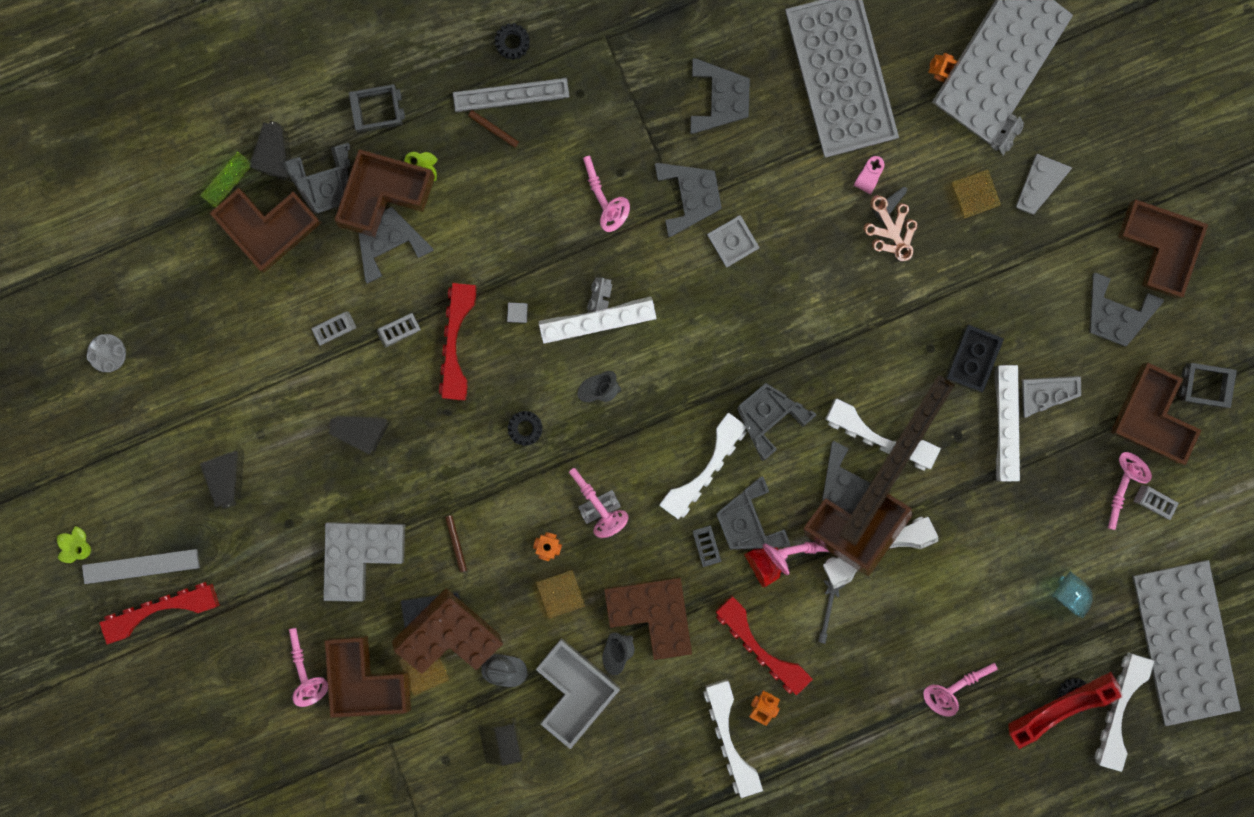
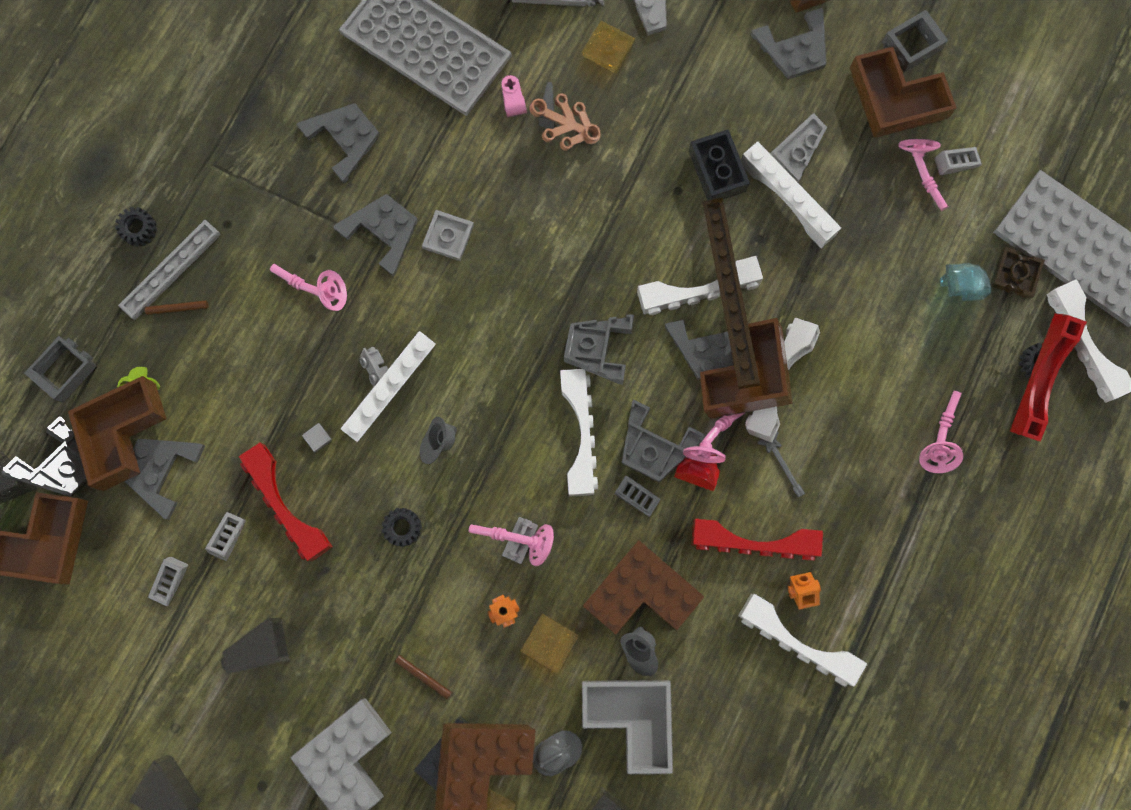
camera: 35 degrees left, 10 degrees down
none -> dark brown brick [991,247,1045,299]

